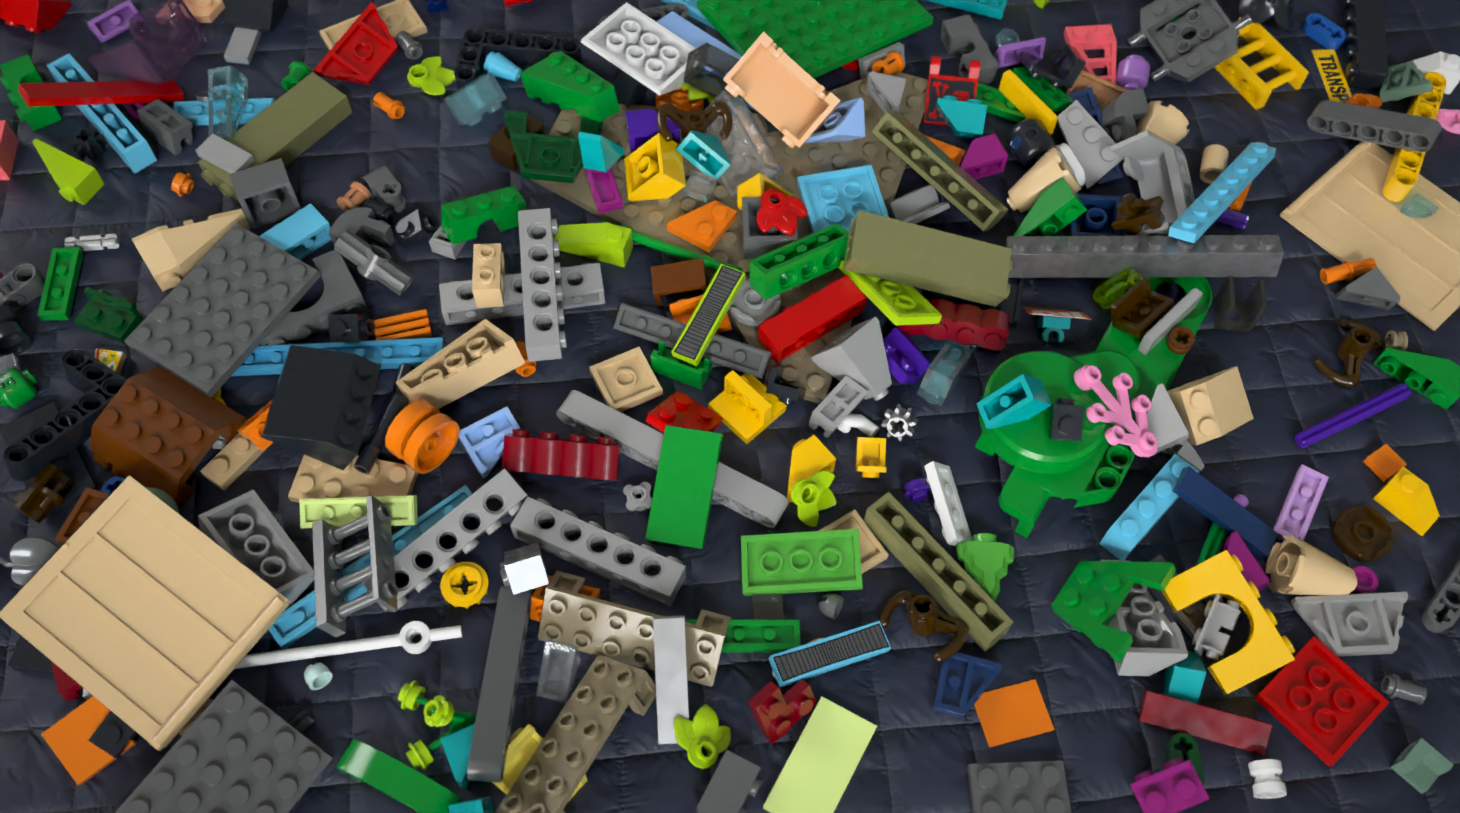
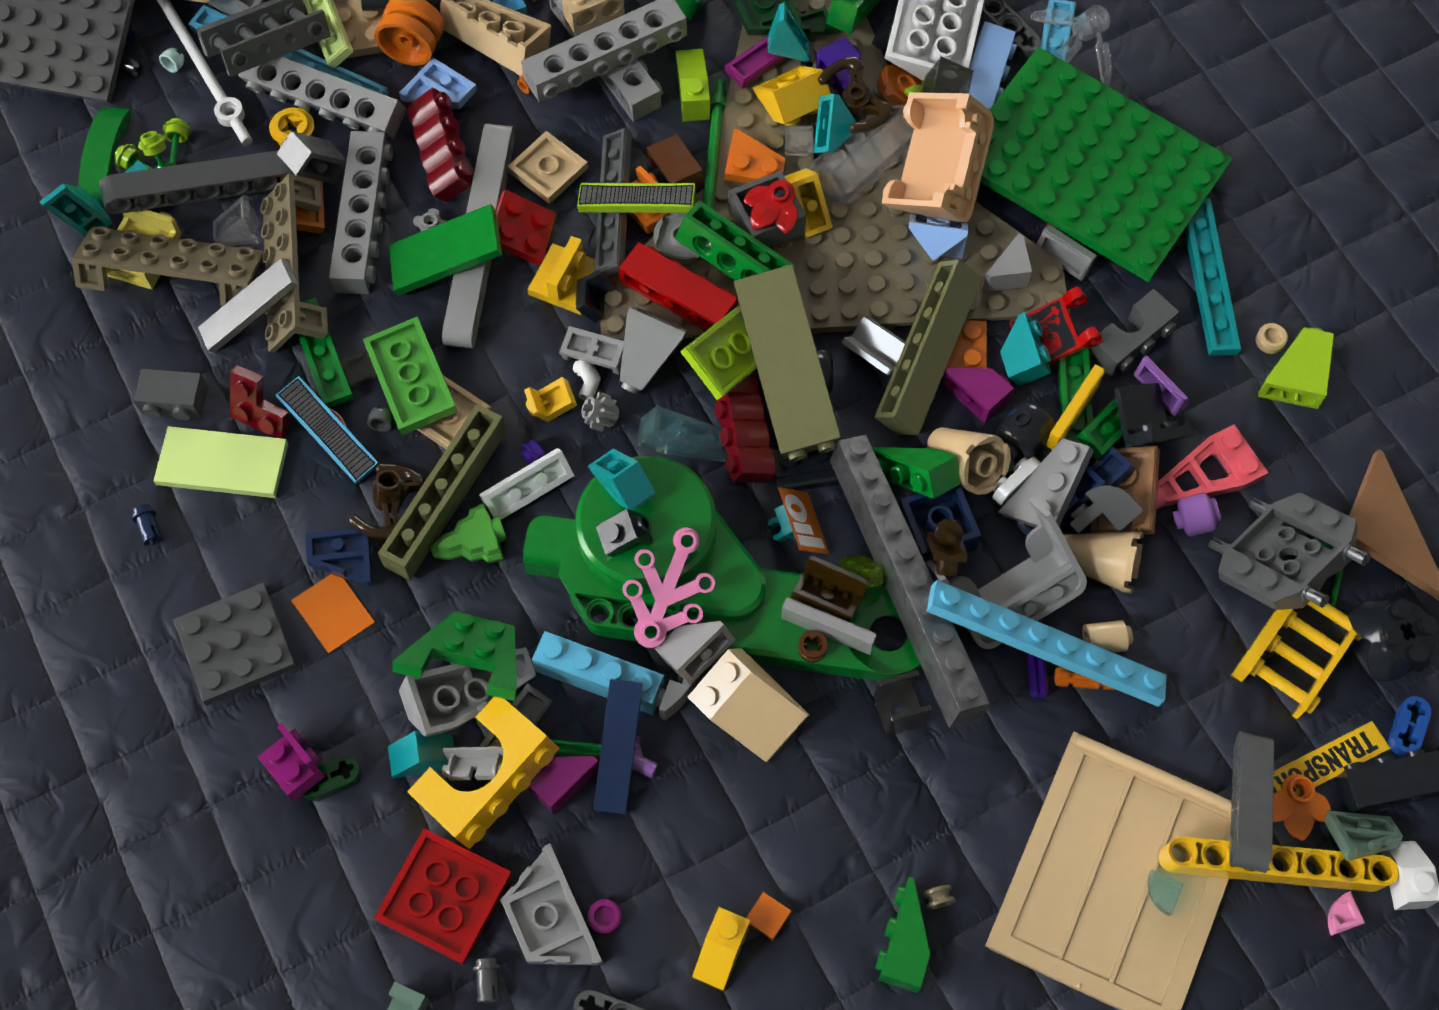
camera: 70 degrees right, 5 degrees up
green hinge [651,340,712,390] -> none
lime plate [674,704,731,769] -> none
yellow slope [787,435,836,503] -> none
lime plate [791,470,837,527] -> none
medium azure plate [797,165,889,233] -> none
orange bush [872,52,905,75] -> none
dark purple bracket [883,328,932,384] -> none
clear light blue tile [995,28,1020,48] -> none
dark red tile [1138,689,1272,755] -> none
white wheel [1248,759,1287,799] -> none
tan cone [1266,535,1357,596] -> none
lavender tile [1273,464,1329,541] -> none
dark purple axle [1294,384,1411,448] -> none
dark brown piece [1314,318,1382,388] -> none
orange axle [1320,258,1377,285] -> none
dark brown tile [1332,506,1394,562] -> none
dark grey slope [1336,267,1400,310] -> none

